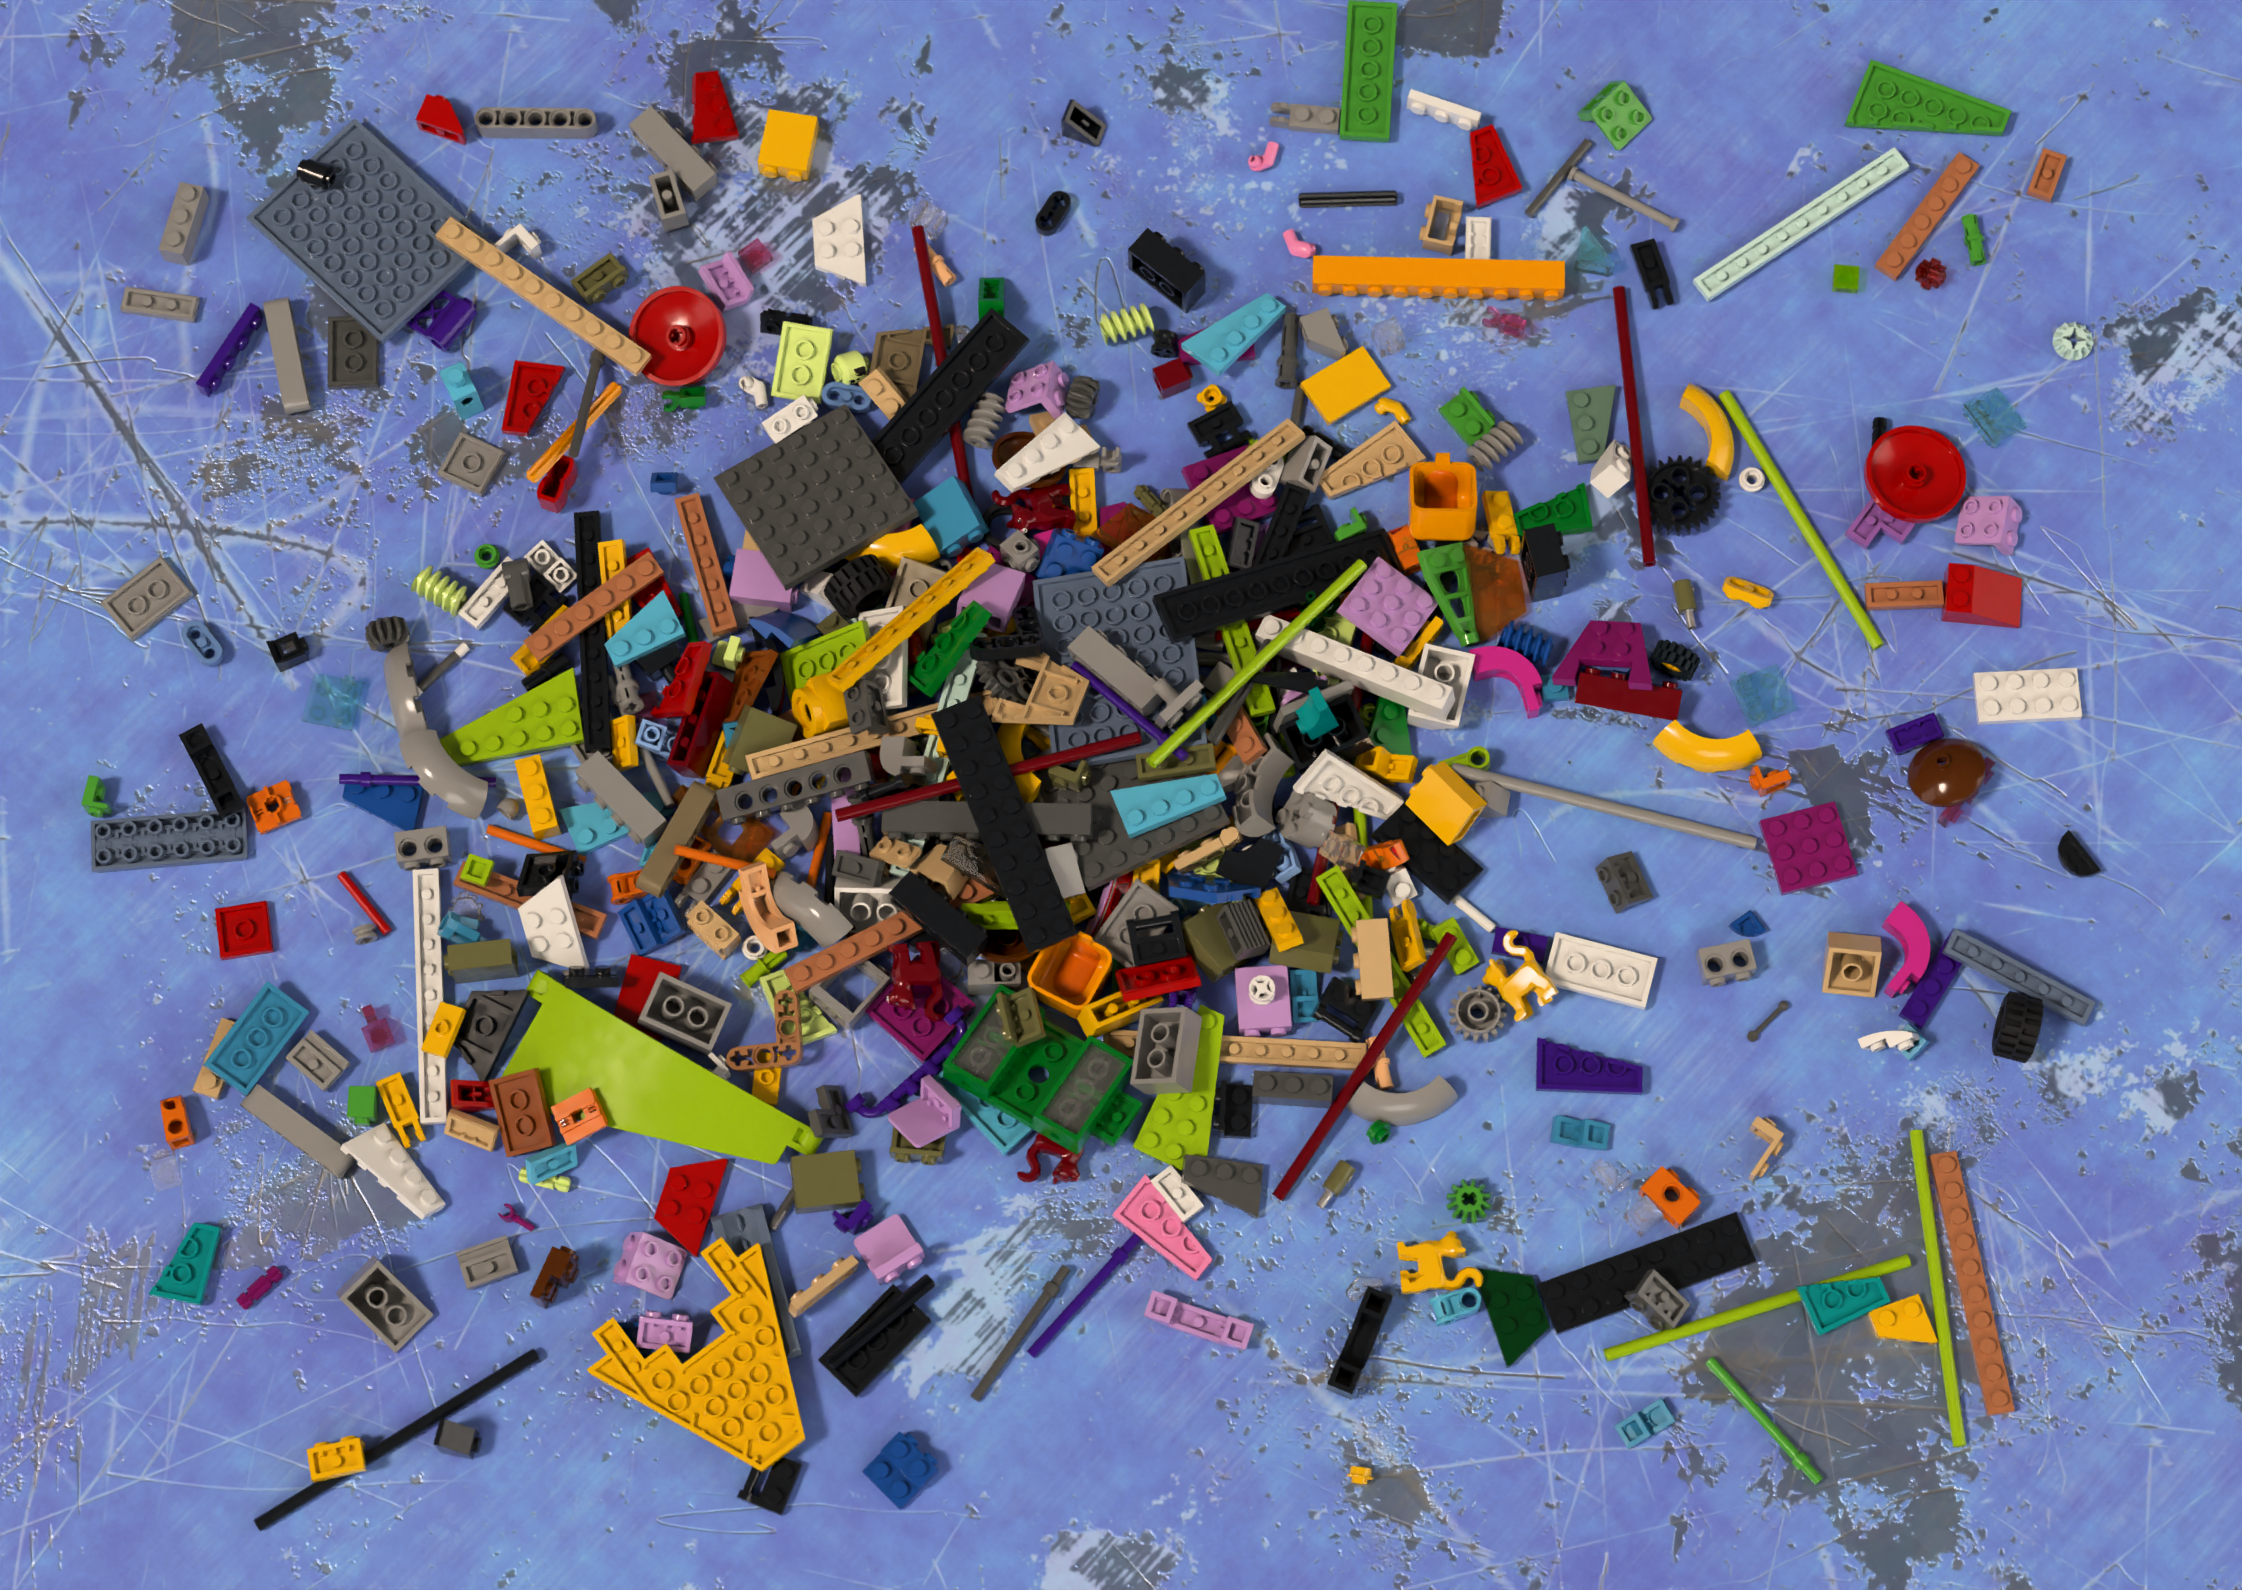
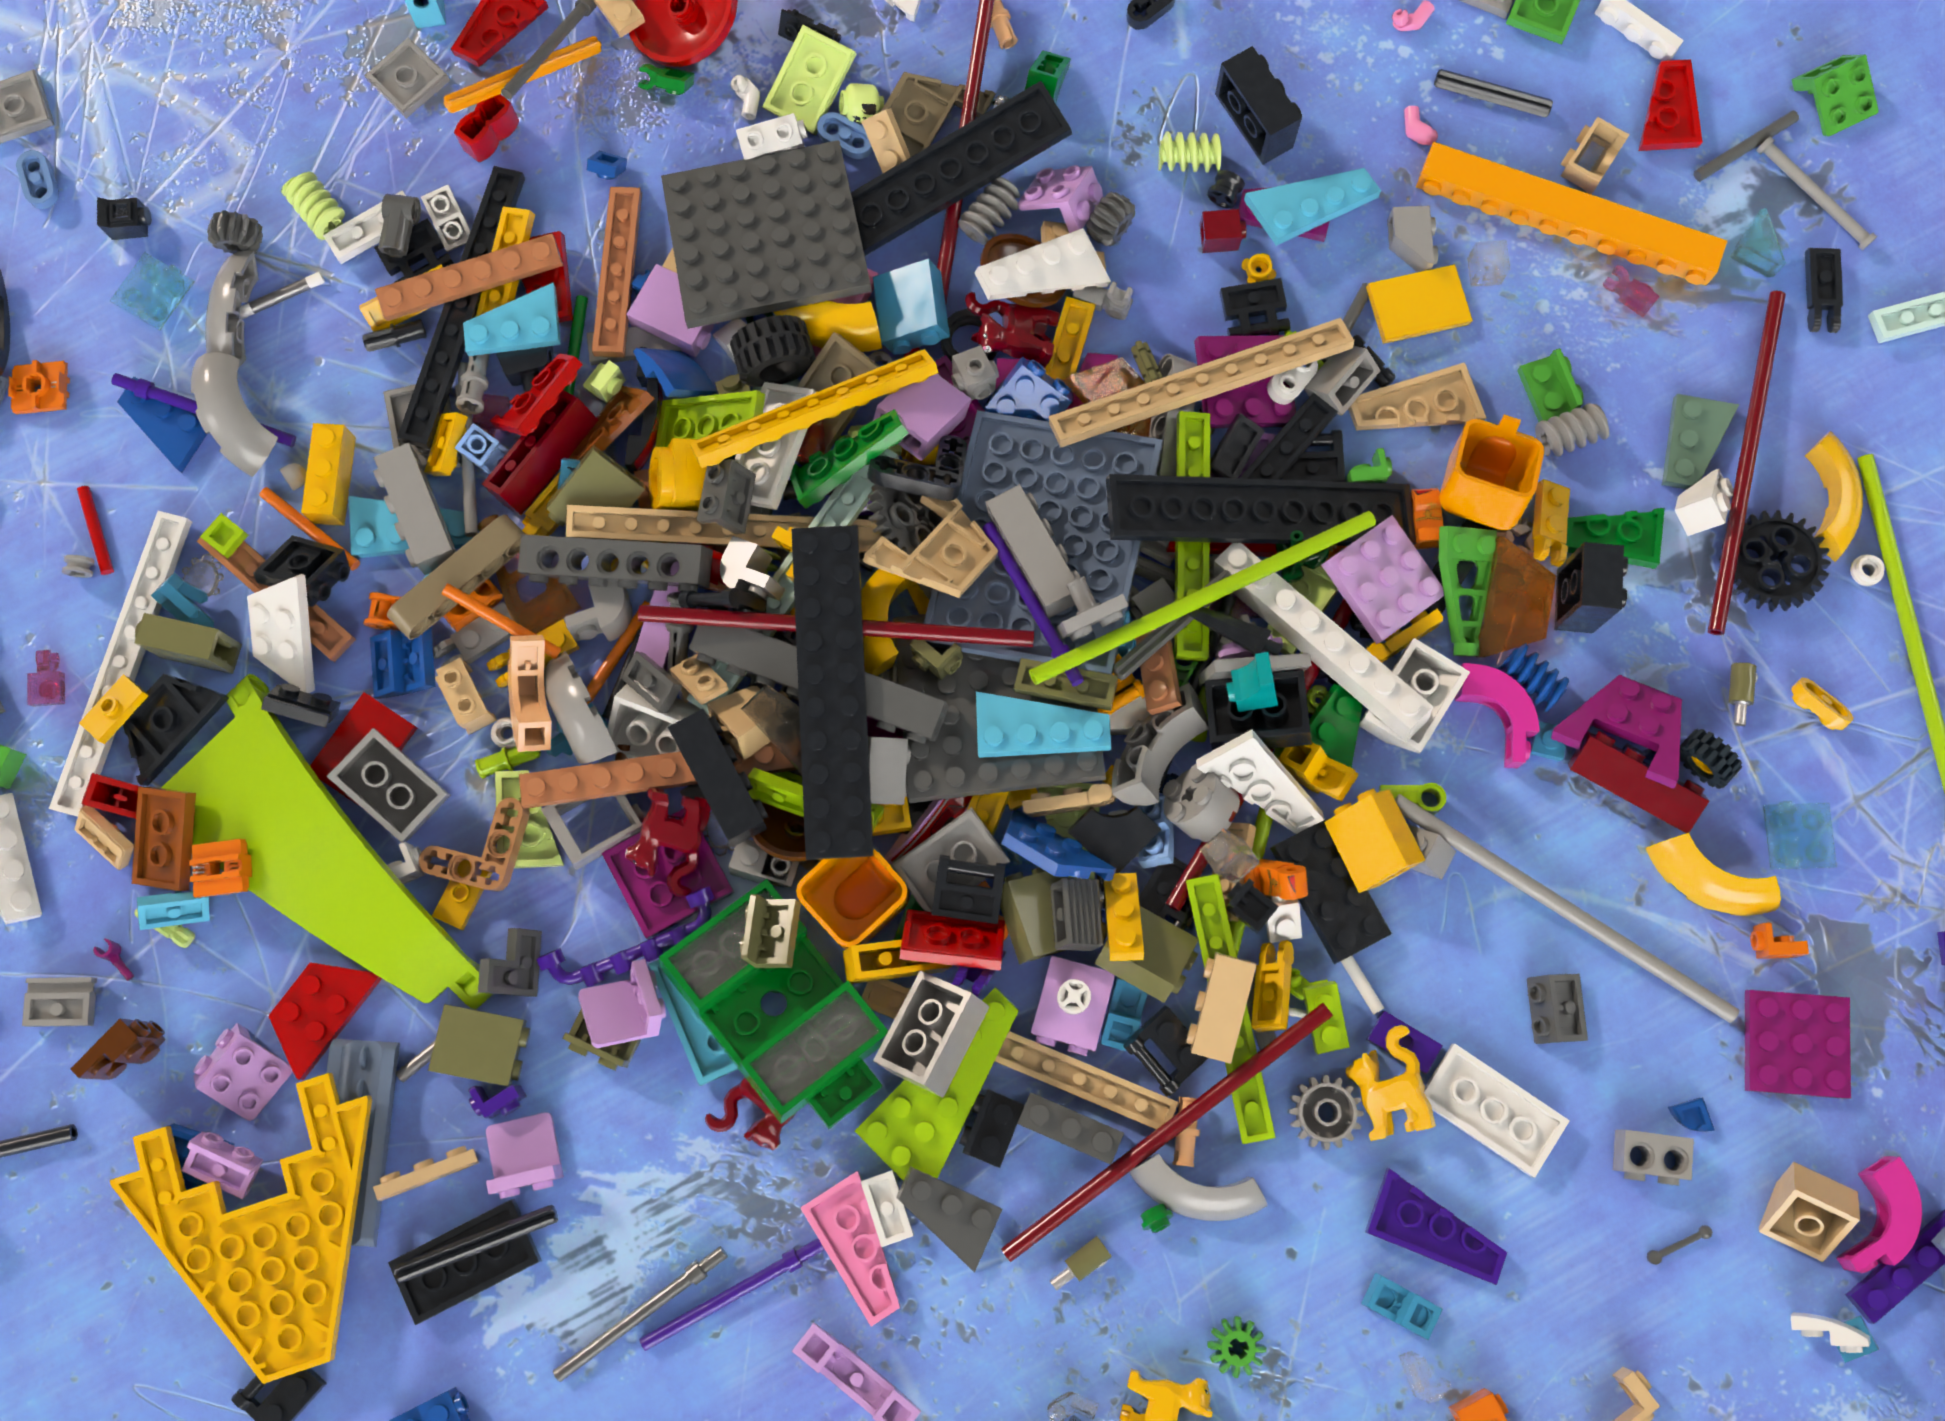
camera: 20 degrees right, 5 degrees up
yellow hinge [376,1072,426,1148] -> none
light grey brick [394,826,452,871] -> none
lime wing [439,667,584,767] -> none
bright green plate [474,544,500,569] -> none
dark grey pin [1275,312,1300,389] -> none
yellow arm [1374,397,1411,426] -> none
white plate [1465,217,1491,259] -> none

